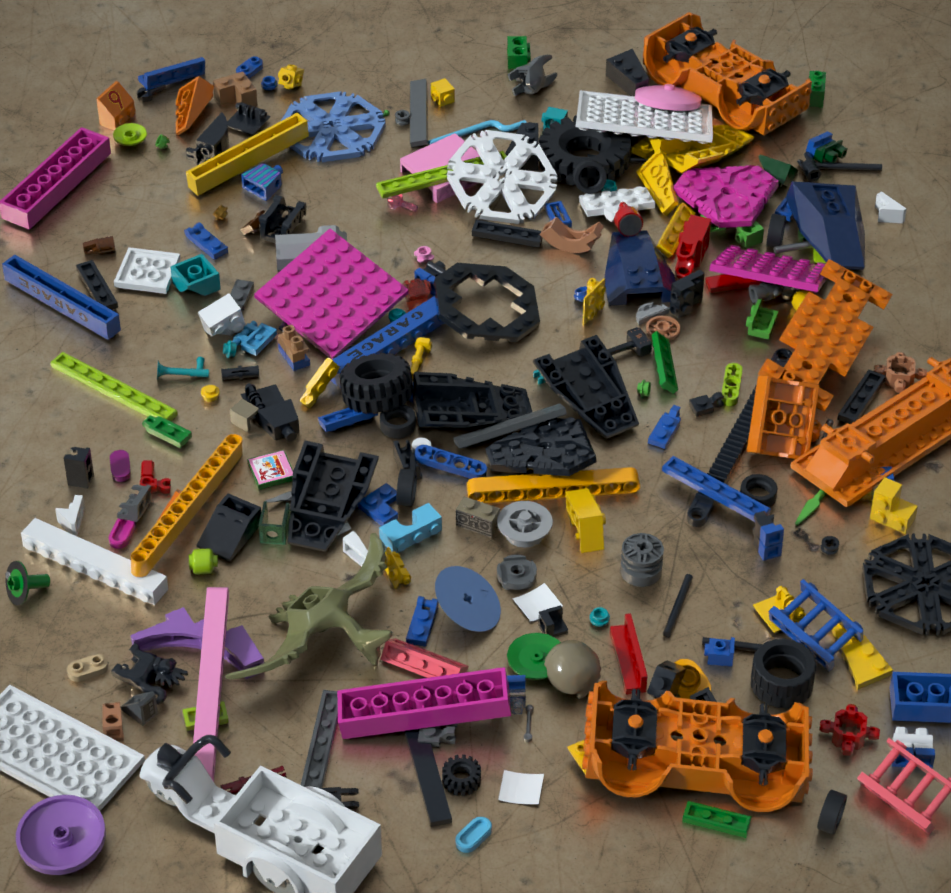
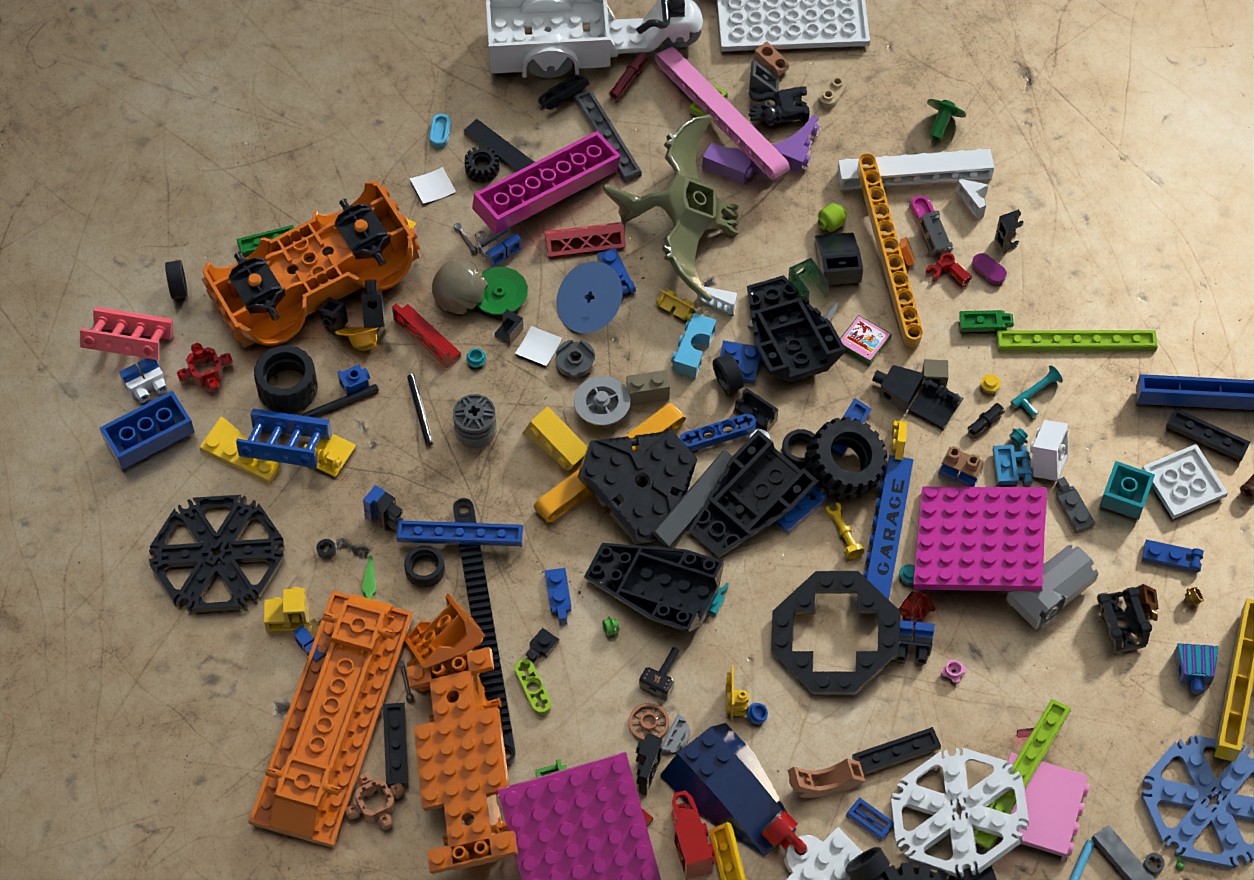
camera: 145 degrees right, 15 degrees up
green plate [651,331,678,394] -> none

